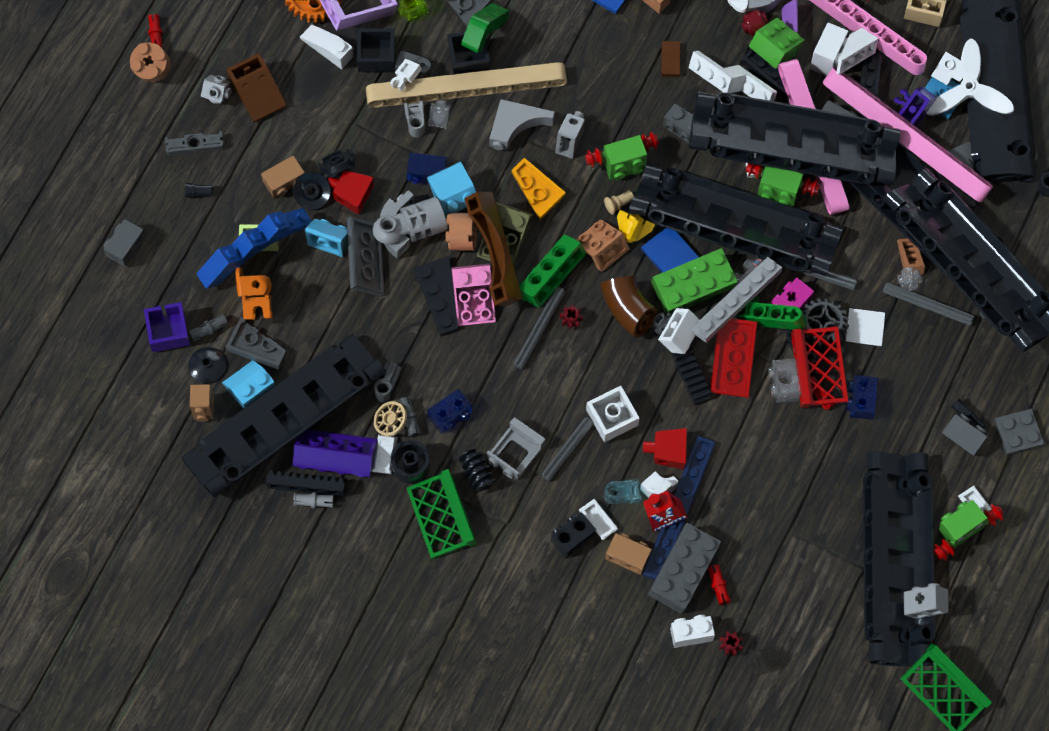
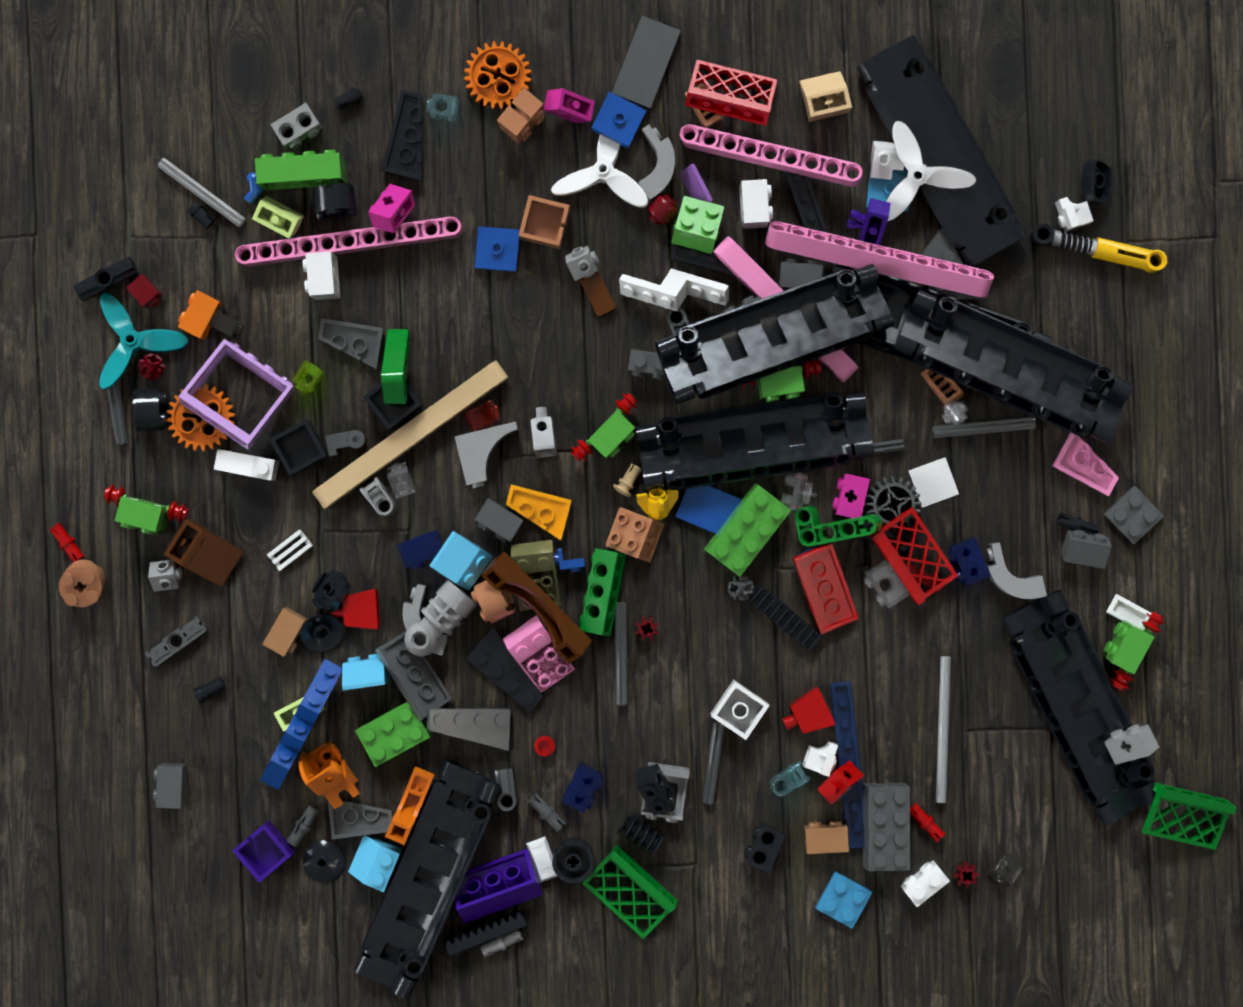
camera: 30 degrees left, 20 degrees up
medium nougat brick [190,385,214,422] -> none
tan wheel [374,401,407,437] -> none
white plate [390,59,422,91] -> none
white tile [579,499,618,540] -> none
reddish brown brick [600,276,657,338] -> none
white brick [658,308,700,354] -> none
light grey plate [692,257,782,342] -> none
white slope [836,28,878,75] -> none
none -> bright green brick [104,484,189,535]
none -> white tile [267,529,313,571]
none -> bright green brick [355,701,433,767]
none -> orange arch [385,766,435,845]
none -> dark grey wing [427,708,511,751]
none -> clear red bracket [464,400,500,432]
none -> dark grey brick [475,498,524,543]
none -> red plate [534,736,555,757]
none -> blue bracket [554,548,585,573]
none -> light grey brick [565,246,599,281]
none -> black brick [636,764,675,816]
none -> dark azure plate [815,871,872,929]
none -> light grey piece [936,656,951,803]
none -> light grey arch [985,542,1047,599]
none -> bright pink wing [1052,433,1119,496]

